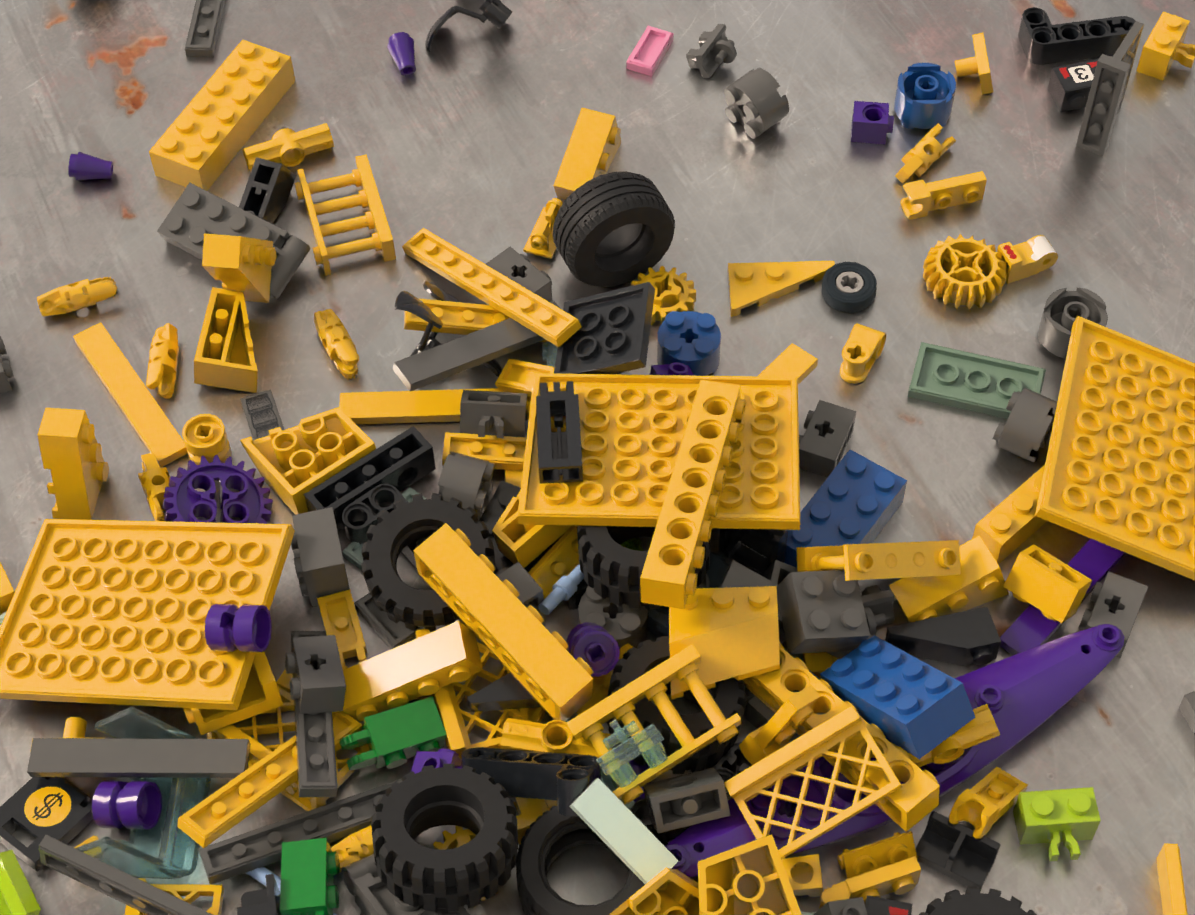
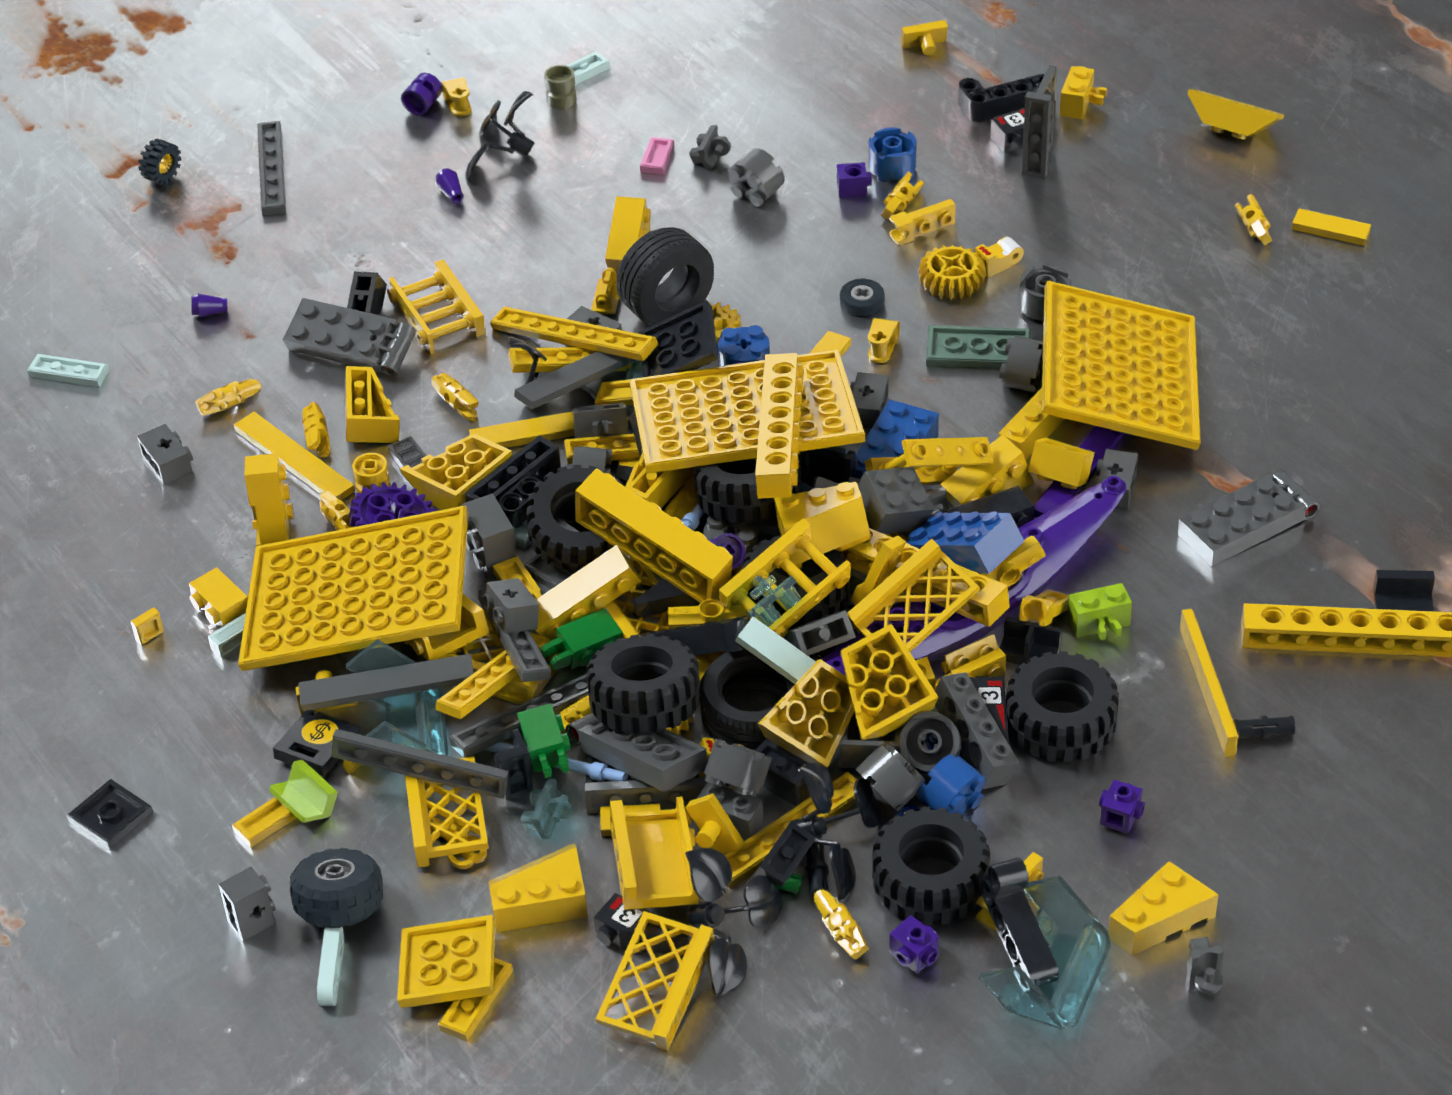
camera: 10 degrees left, 10 degrees down
dark purple wheel [92,780,162,830] -> none
yellow brick [149,39,295,191] -> none
yellow wedge [202,234,276,303] -> none
dark purple wheel [205,604,272,652] -> none
yellow piece [242,123,334,172] -> none
black hinge [536,381,583,484] -> none
yellow wing [727,261,835,317] -> none
yellow tile [955,32,994,95] -> none

